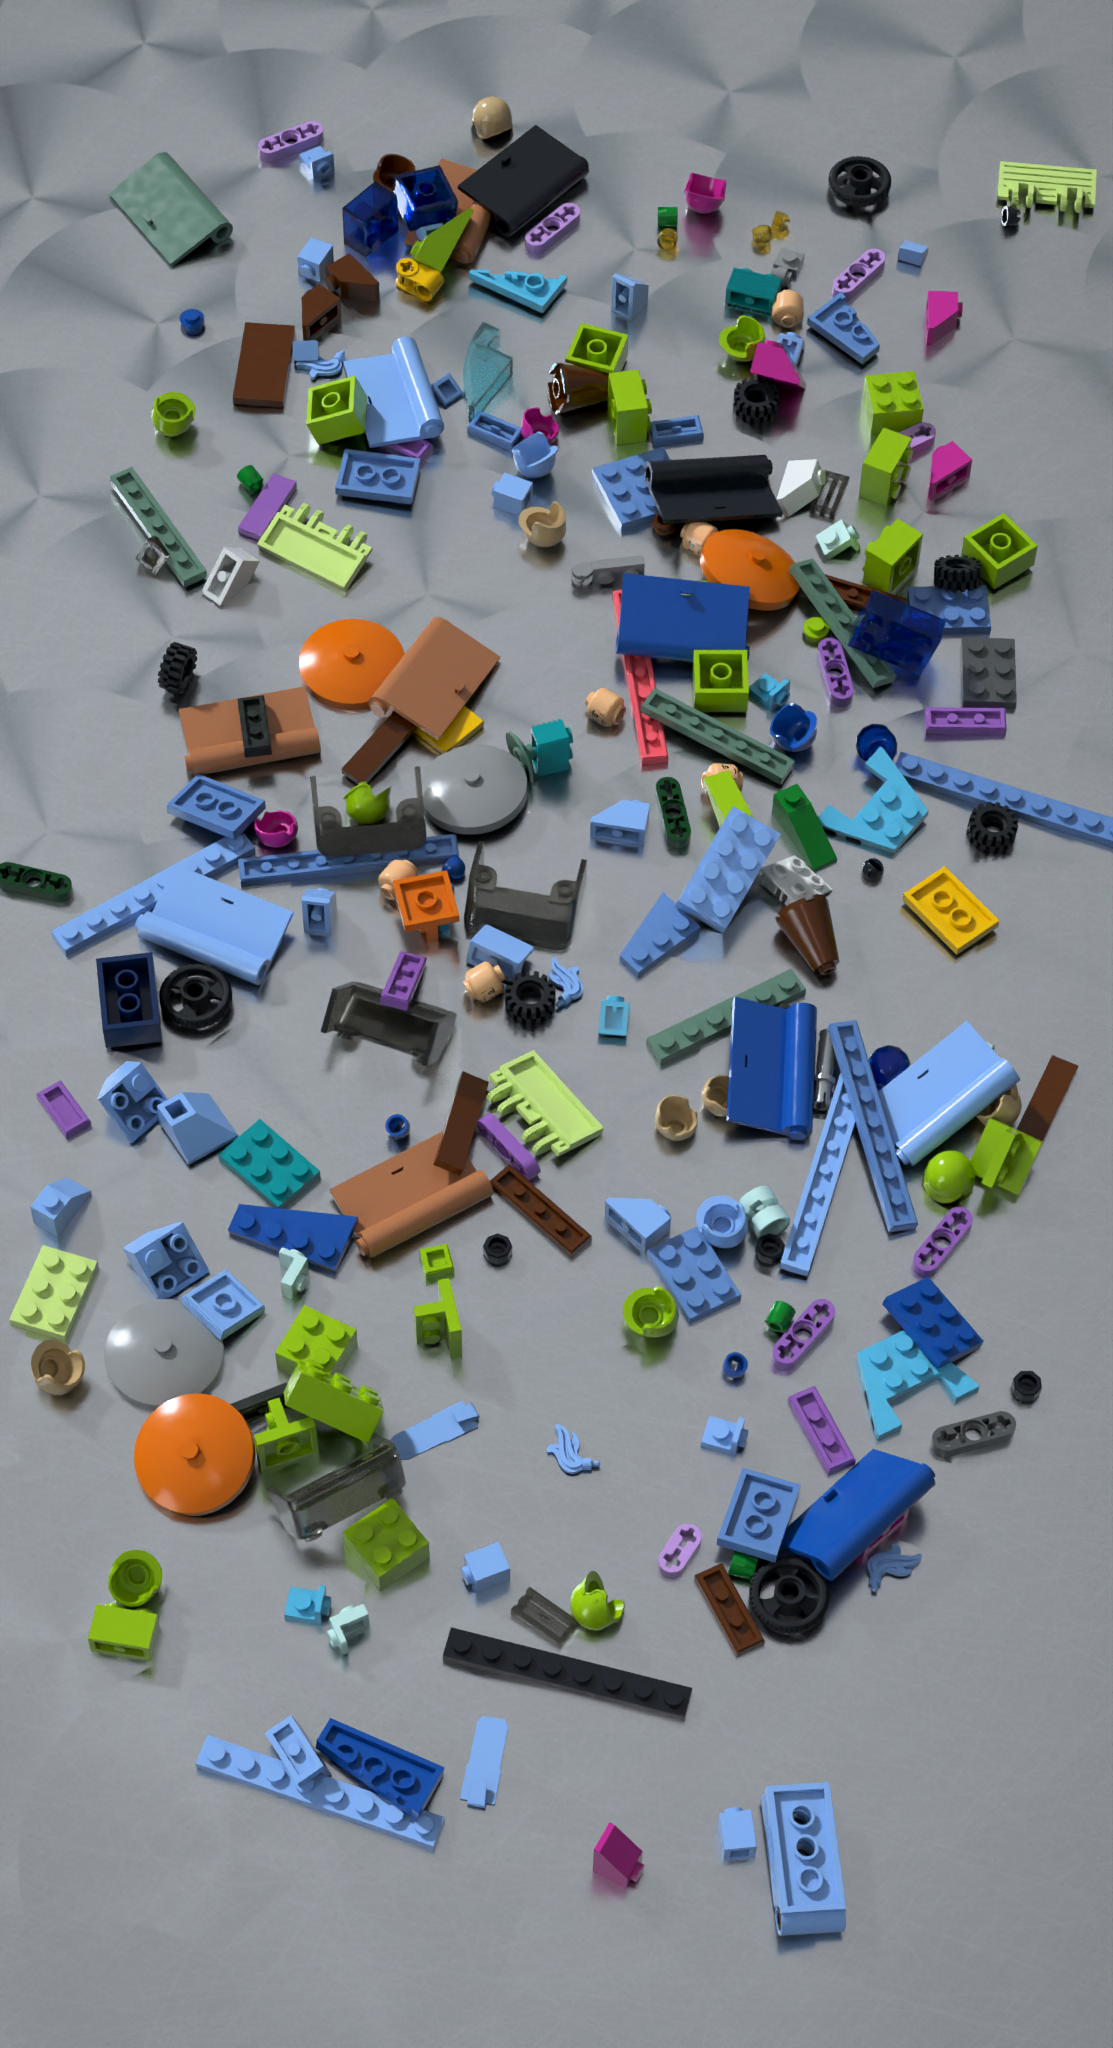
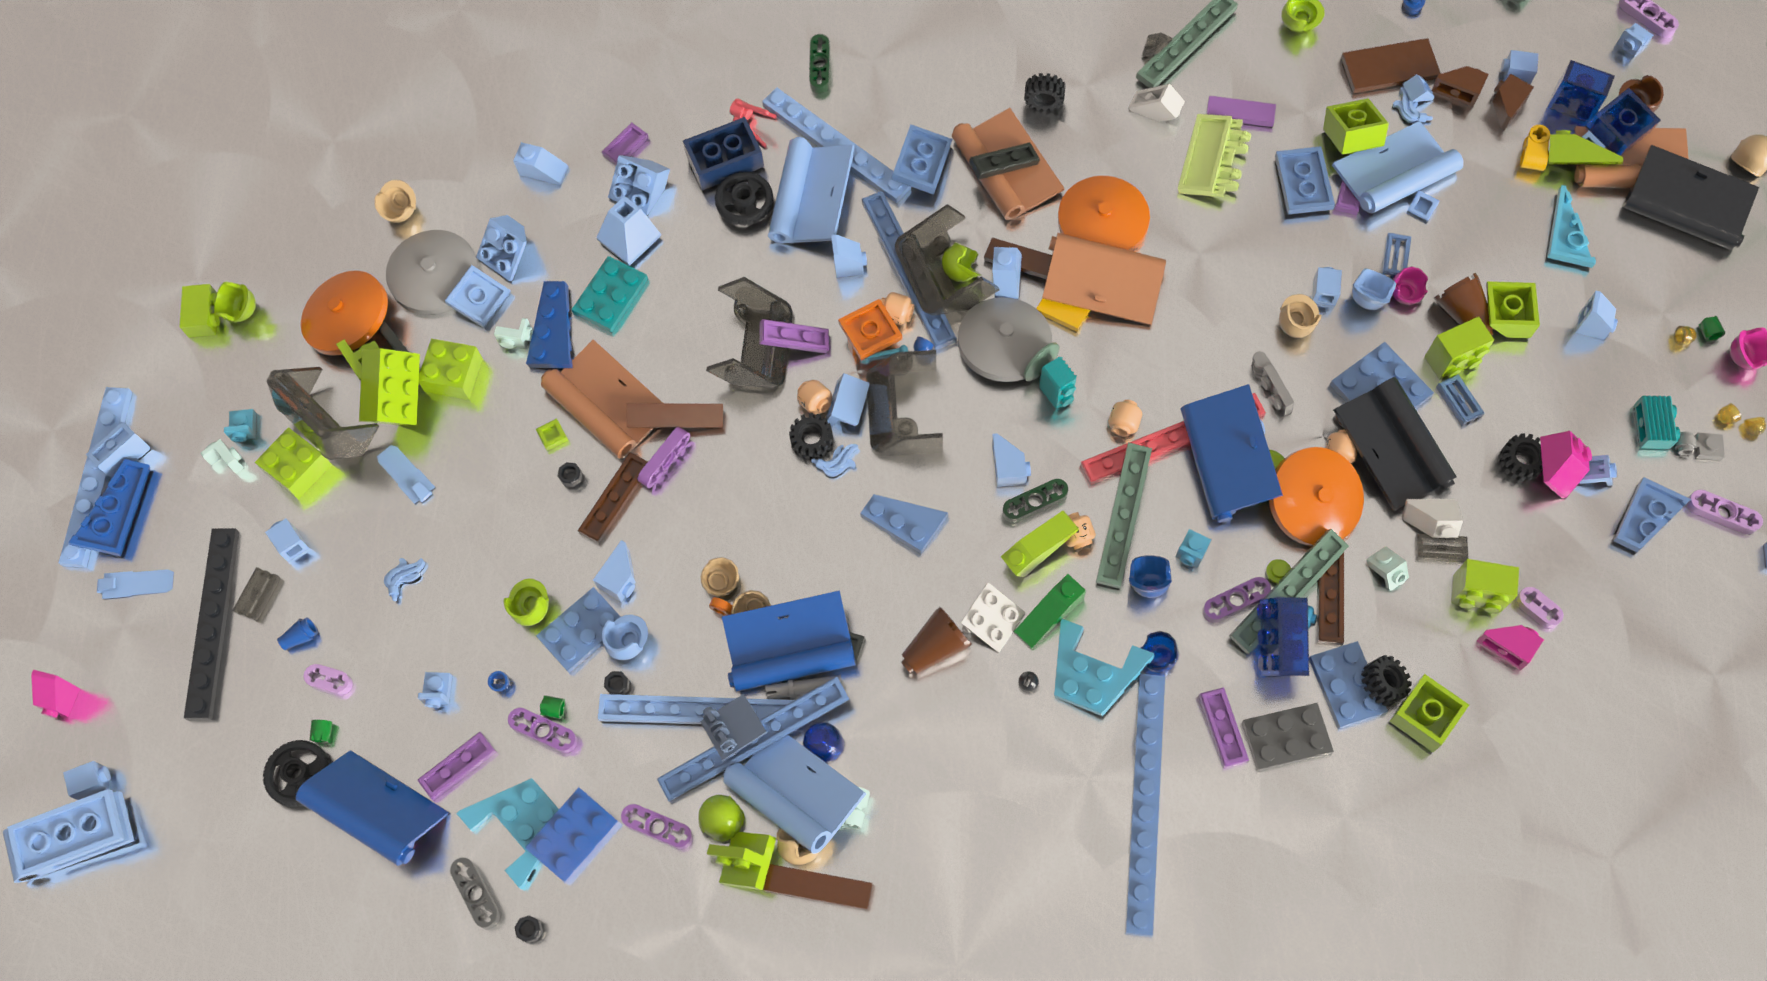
camera: 80 degrees right, 10 degrees up
yellowish green plate [9,1245,99,1342] -> none
green hose [237,465,264,494] -> none
dark pink hair [254,810,298,848] -> none
blue hinge [385,1114,410,1139] -> none
lime bracket [413,1278,462,1359] -> none
clear light blue slope [463,322,513,423] -> none
yellowish green hinge [486,1050,604,1156] -> none
lavender beam [525,203,580,254] -> none
lime helmet [570,1571,625,1631] -> none
medium azure bracket [598,996,630,1037] -> none
sand green plate [646,968,806,1065] -> none
light blue brick [675,806,781,934] -> none
lime brick [692,650,749,712] -> none
reddish brown tile [694,1563,765,1657] -> none
medium blue plate [716,1468,801,1562] -> none
lime helmet [719,315,766,362] -> none
light aqua wheel [738,1185,790,1239] -> none
light nougat head [772,290,804,328] -> none
lime brick [862,371,924,434] -> none
lime brick [862,518,923,594] -> none
light blue piece [867,1544,922,1592] -> none
yellow plate [902,866,999,955] -> none
dark pink slope [926,291,963,345] -> none
black tyre [966,802,1018,854] -> none
none -> blue cone [277,617,318,650]
none -> sand blue hinge [700,694,767,761]
none -> orange tile [709,597,733,616]
none -> coral plant [730,98,777,147]
none -> light blue slope [992,247,1022,299]

